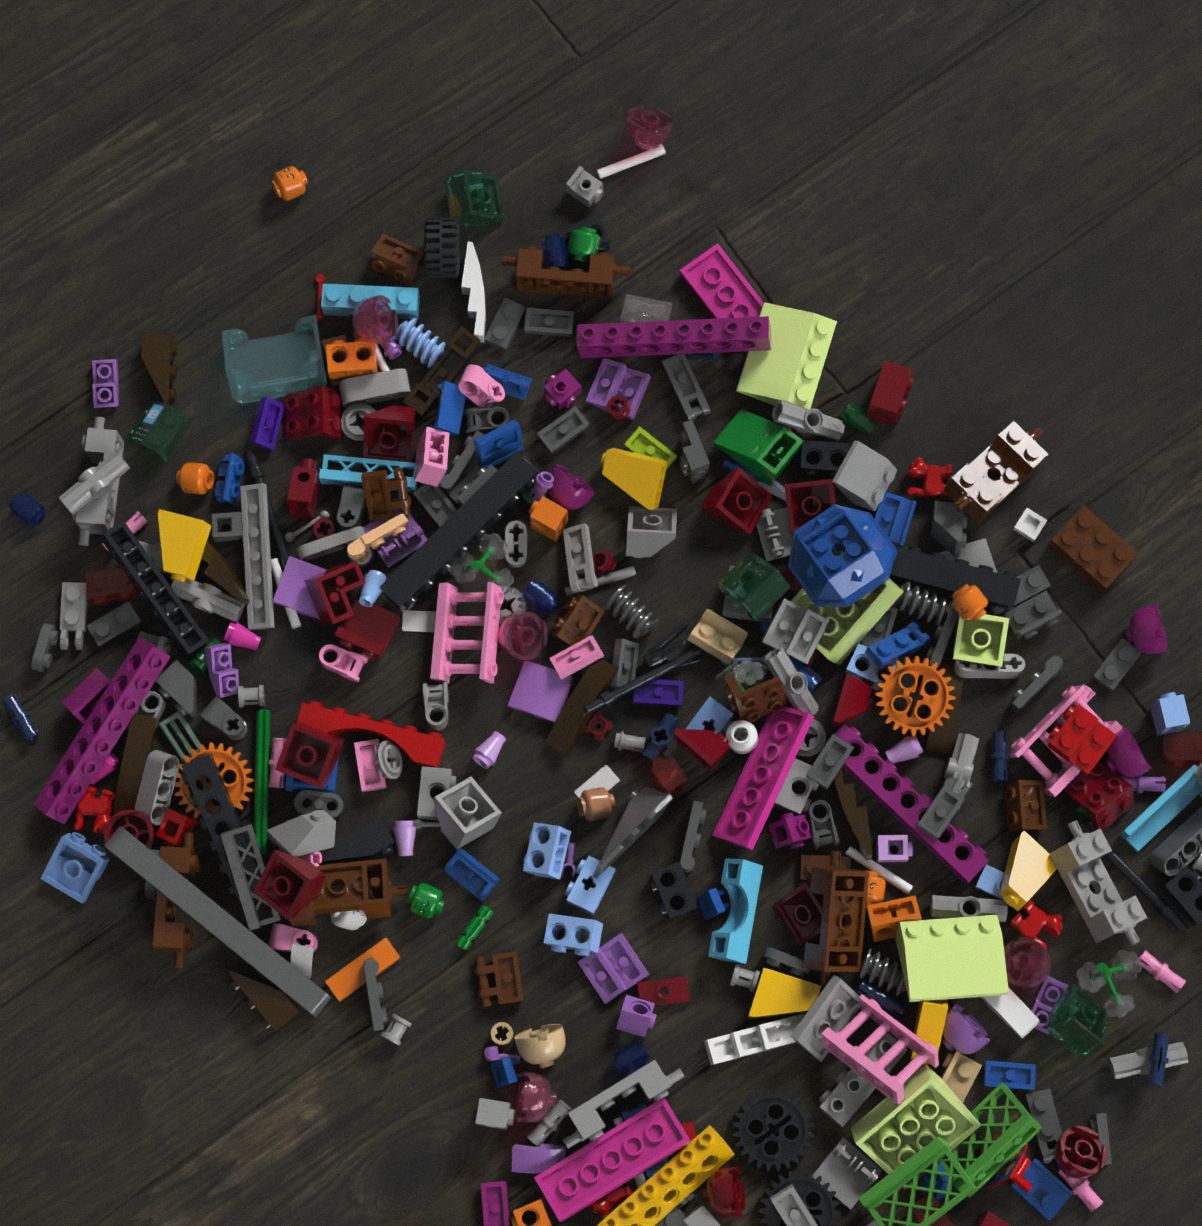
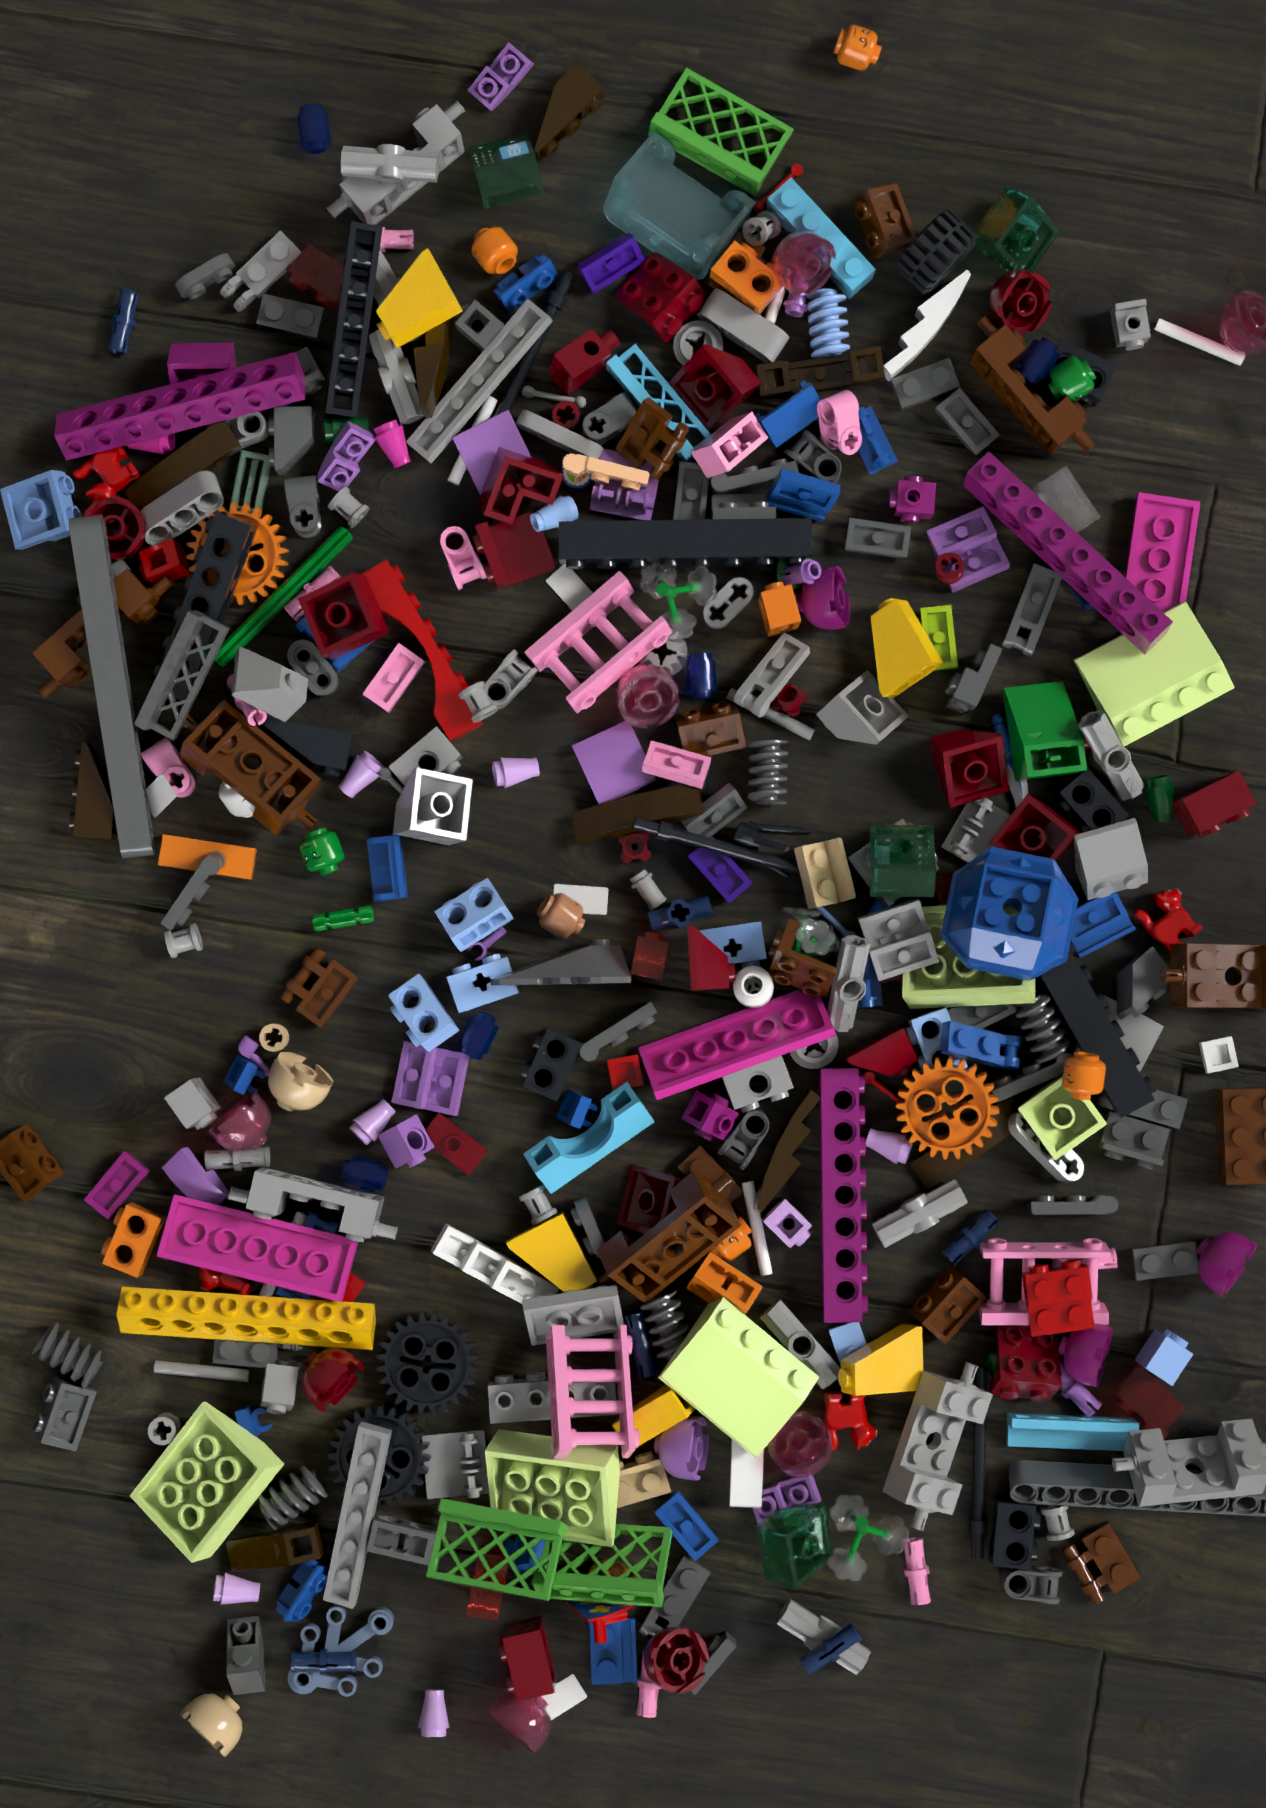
camera: 45 degrees right, 10 degrees up
dark red slope [253,850,327,921] -> none
light grey gear [374,740,403,780] -> none
dark grey plate [806,734,854,790] -> none
dark grey hinge [916,772,973,841] -> none
none -> lavender cone [349,1099,396,1146]
none -> light grey bush [459,681,498,723]
none -> clear blue brick [459,1011,500,1060]
none -> red plate [607,1054,644,1091]
none -> bright green fence [648,67,794,196]
none -> light grey bush [742,210,782,246]
none -> red hinge [864,1071,903,1102]
none -> dark red cylinder [988,270,1052,335]

